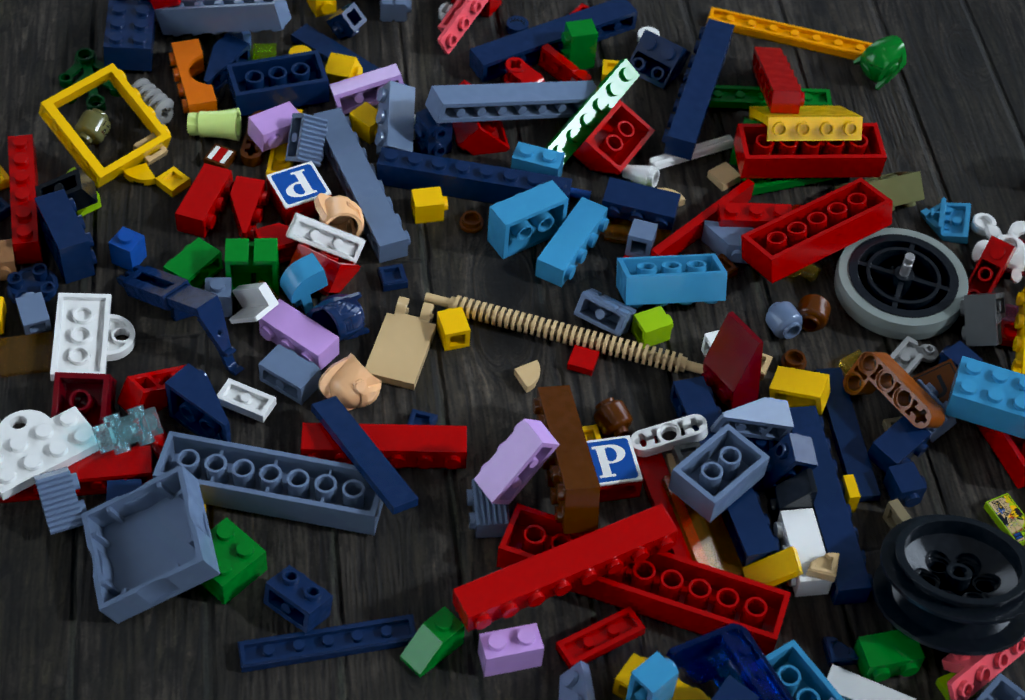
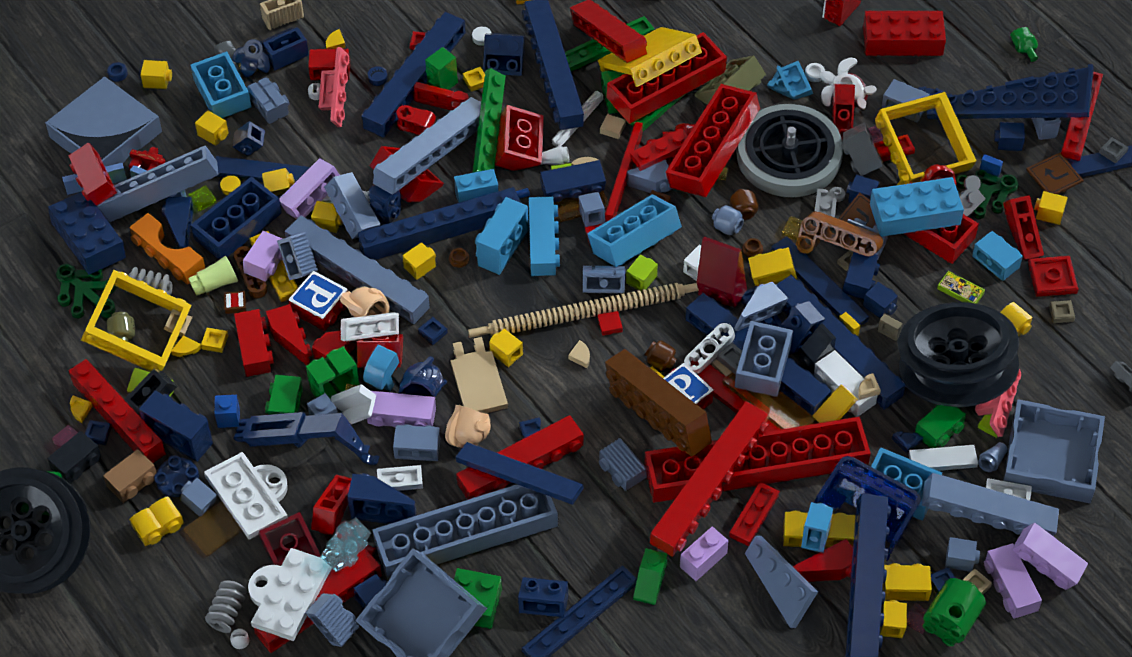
camera: 25 degrees left, 5 degrees up
lavender brick [474,418,560,505] -> none

